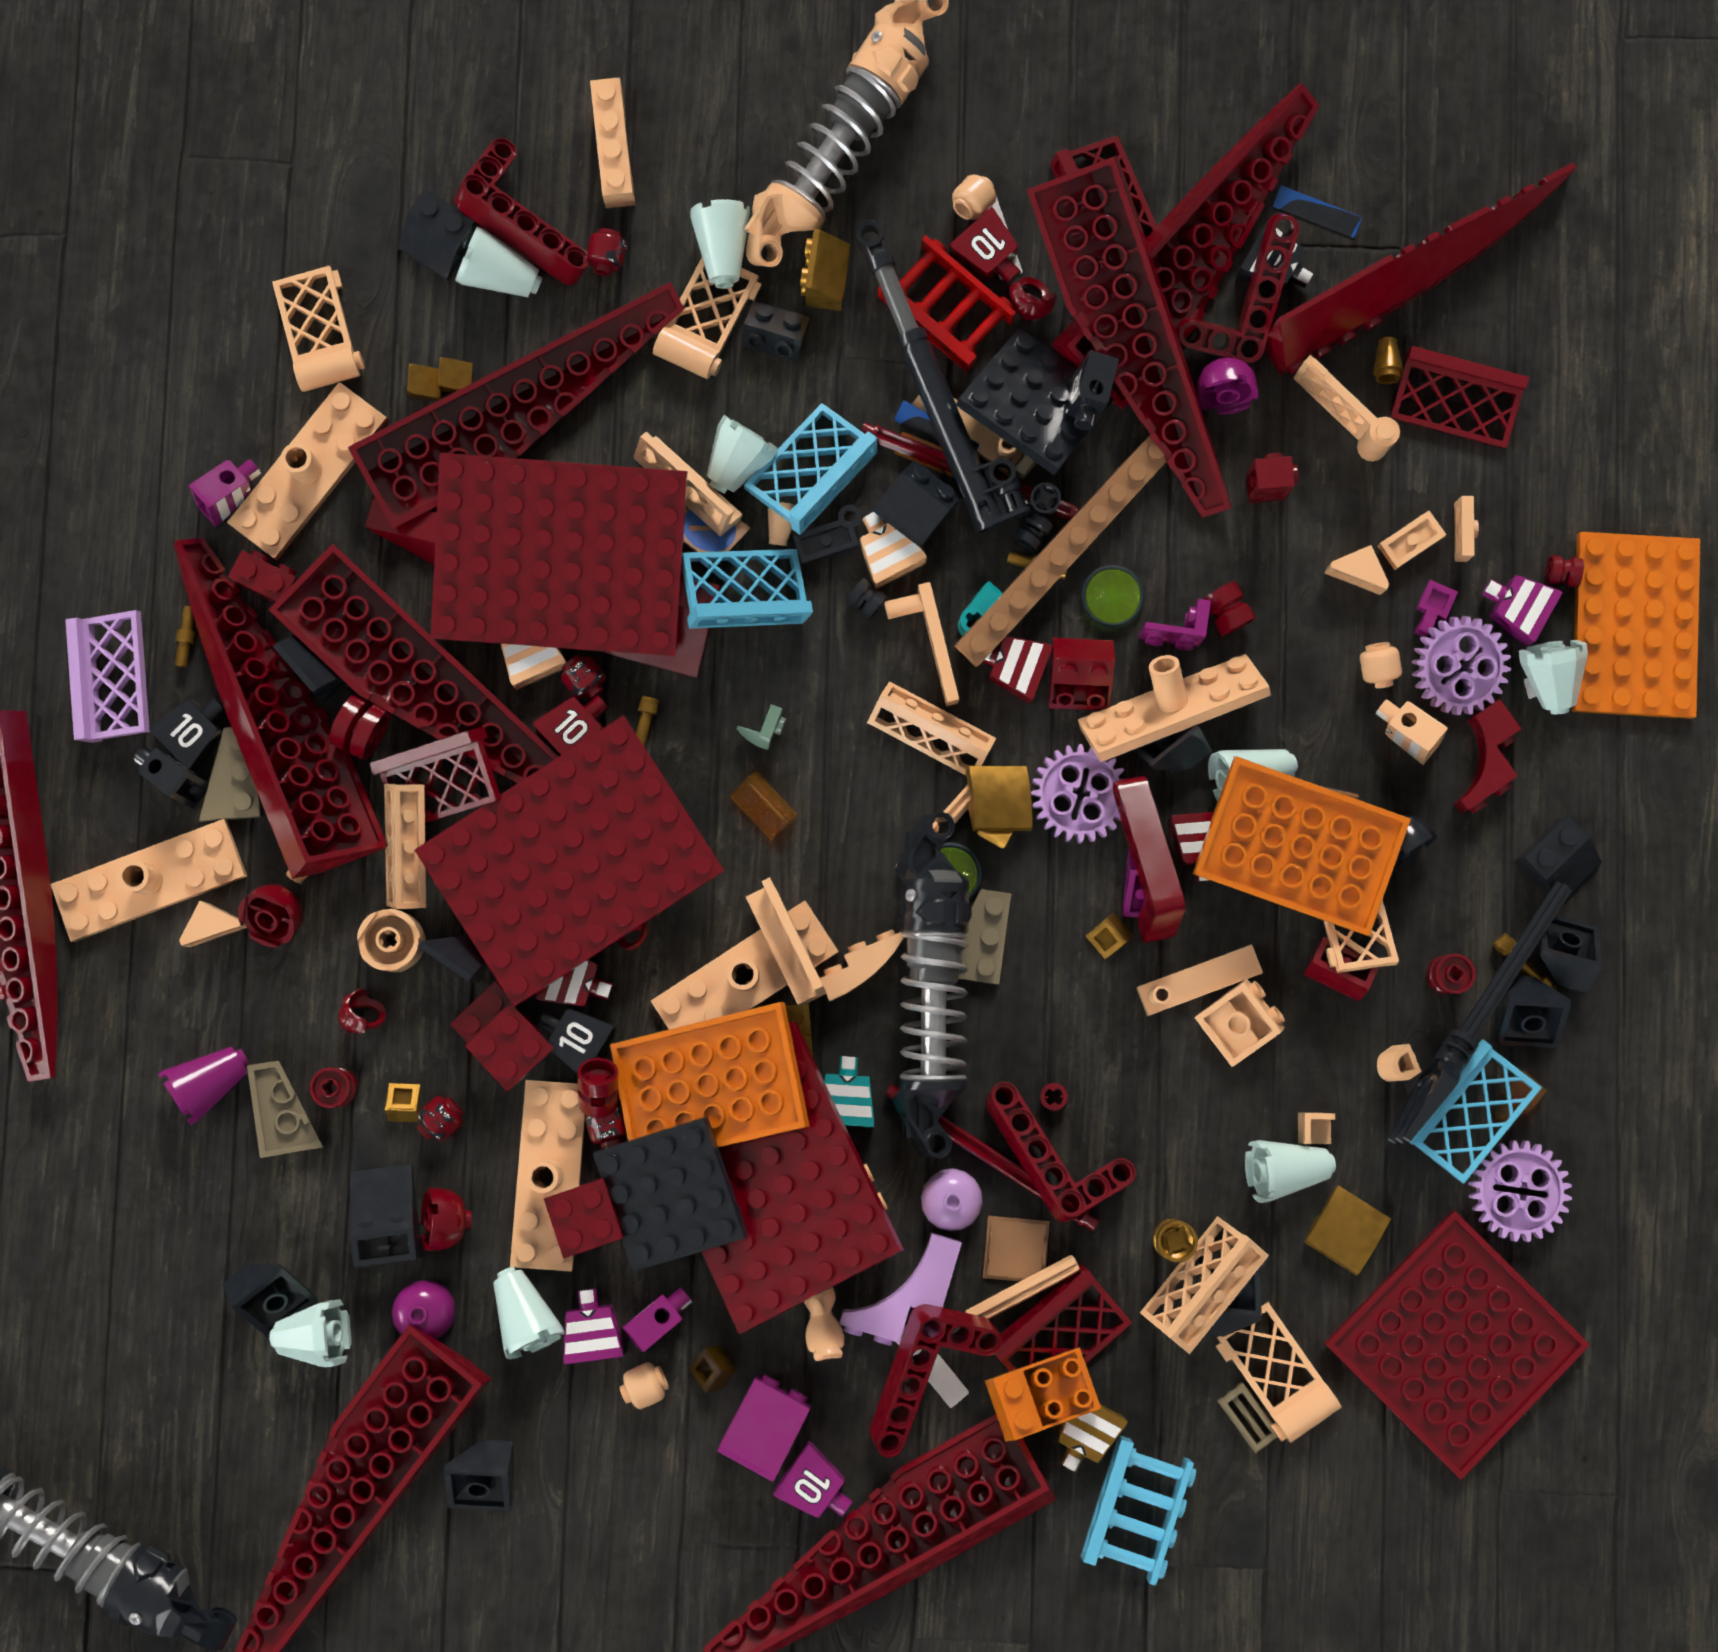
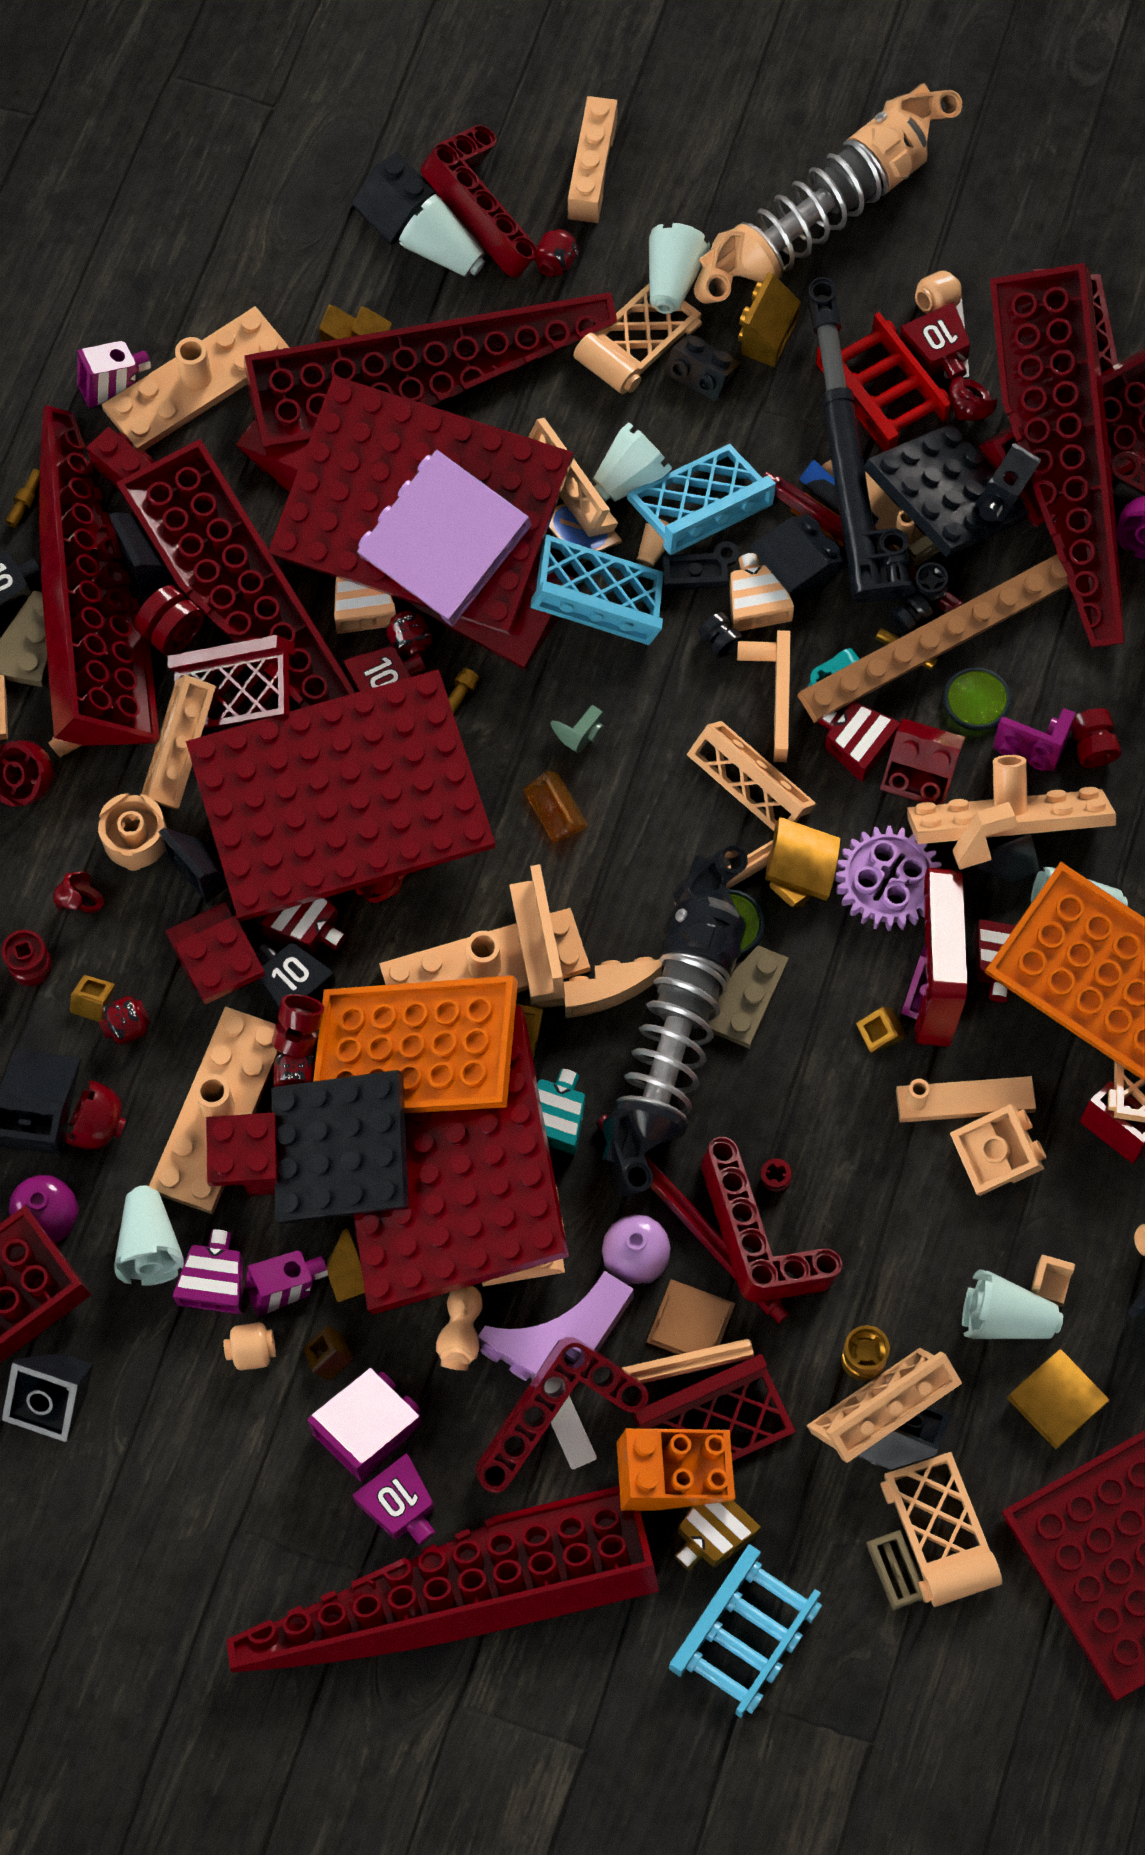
camera: 20 degrees right, 15 degrees down
light nougat piece [272,266,365,392] -> none
none -> pearl gold slope [327,1228,365,1302]
none -> lavender panel [357,449,532,627]
none -> light nougat slope [952,802,1018,870]

